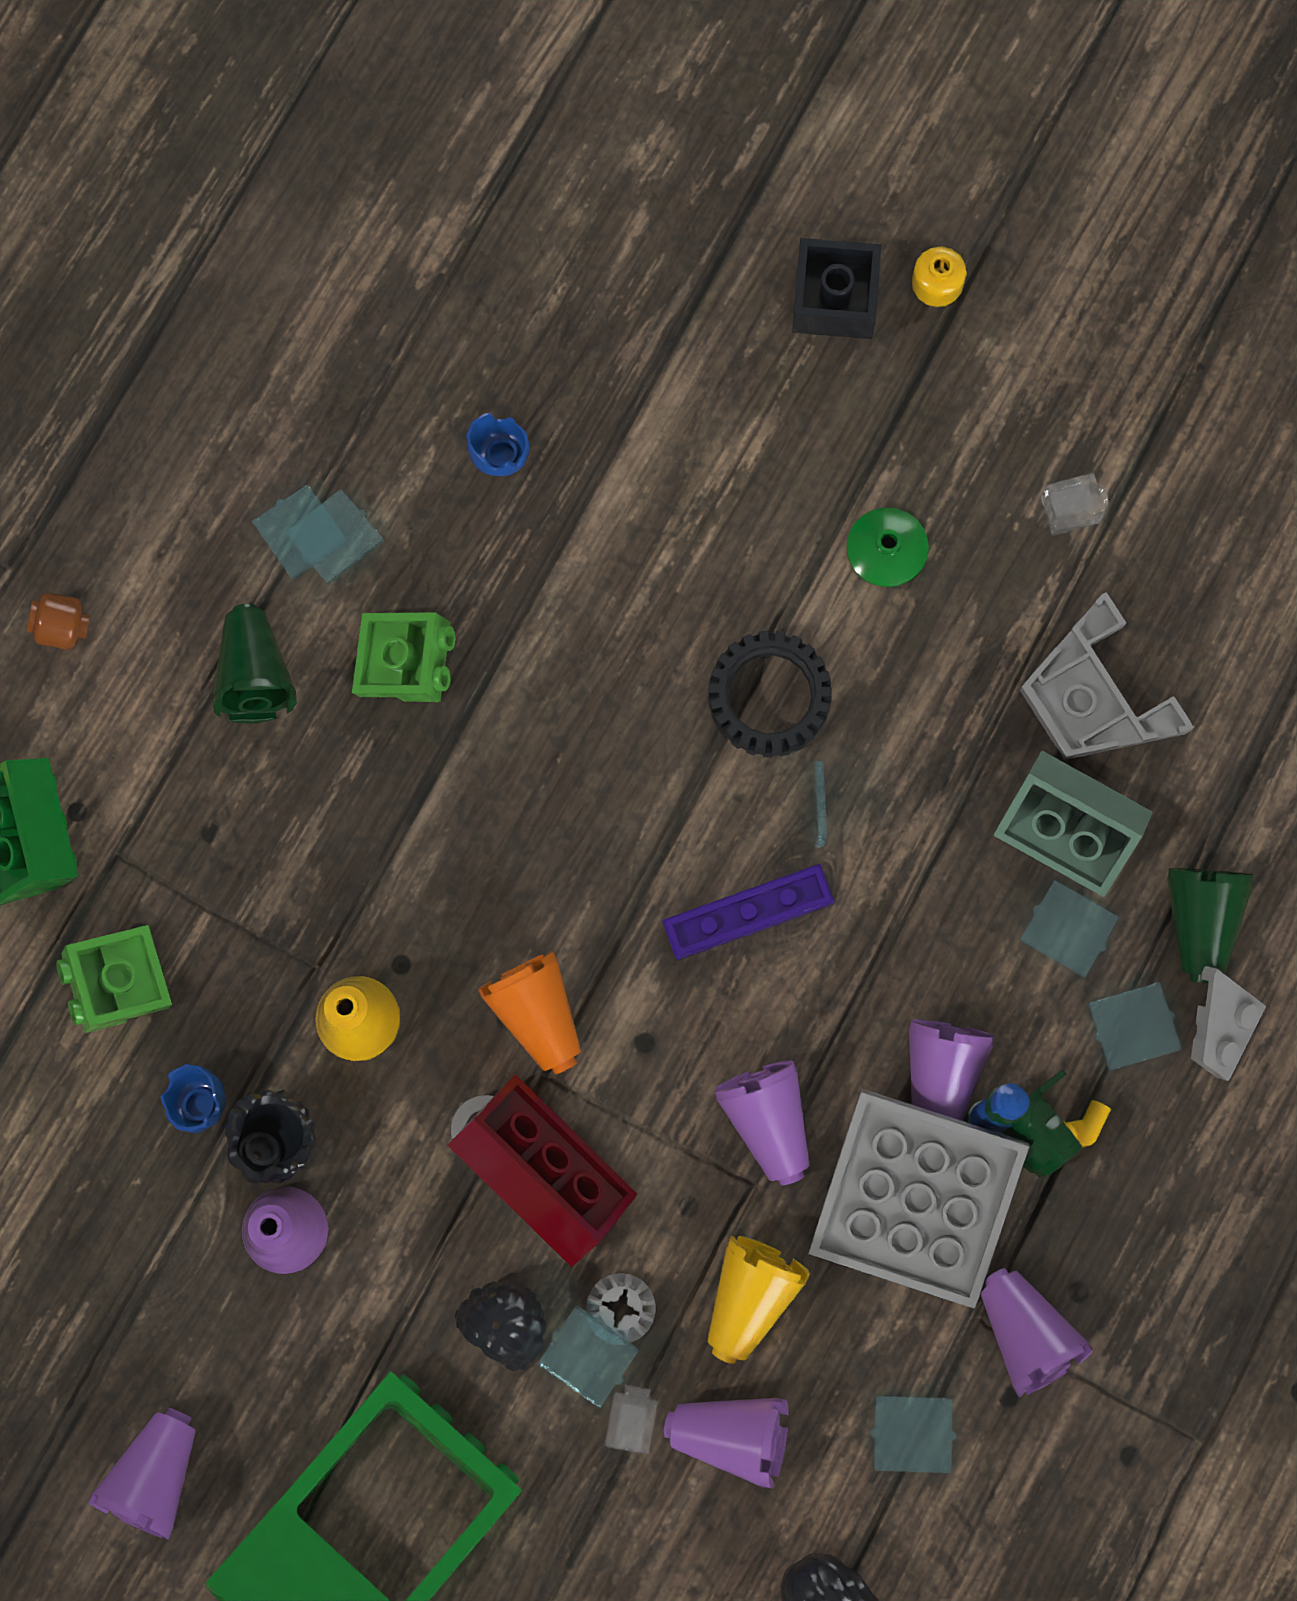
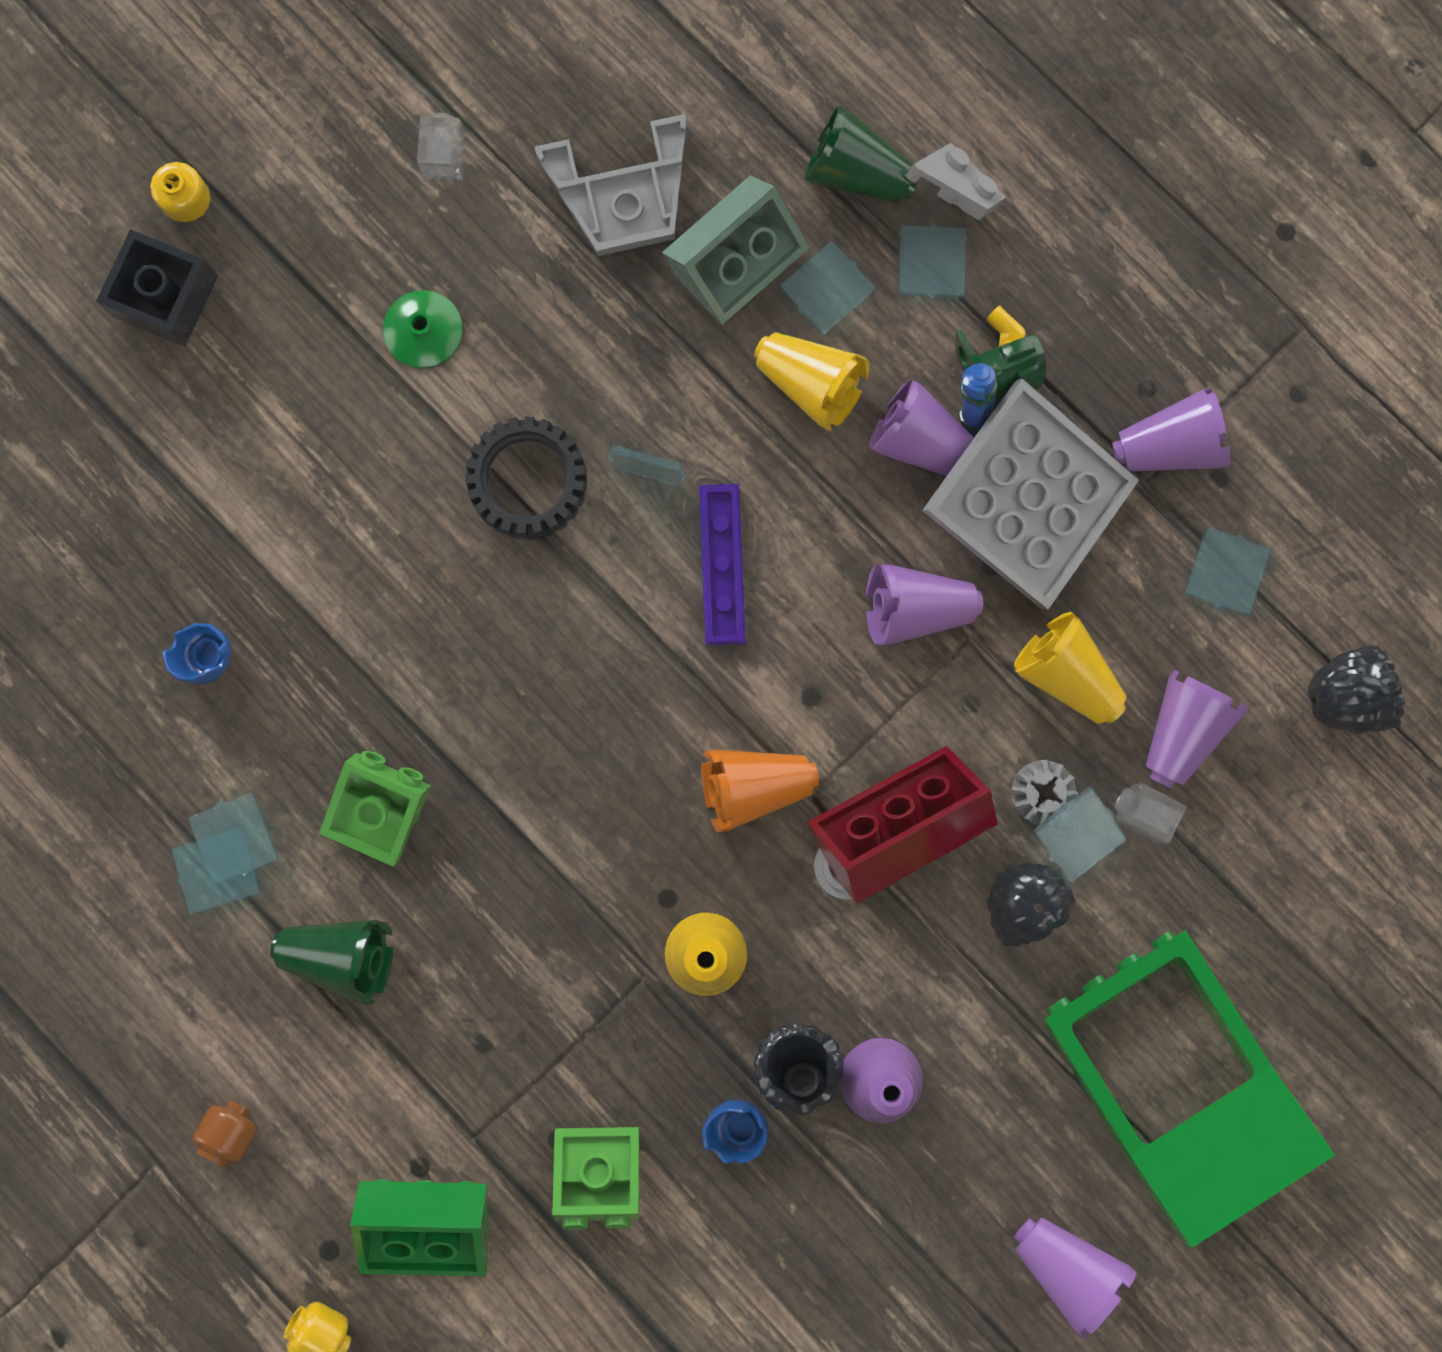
camera: 80 degrees left, 5 degrees up
none -> yellow cone [754,332,870,431]

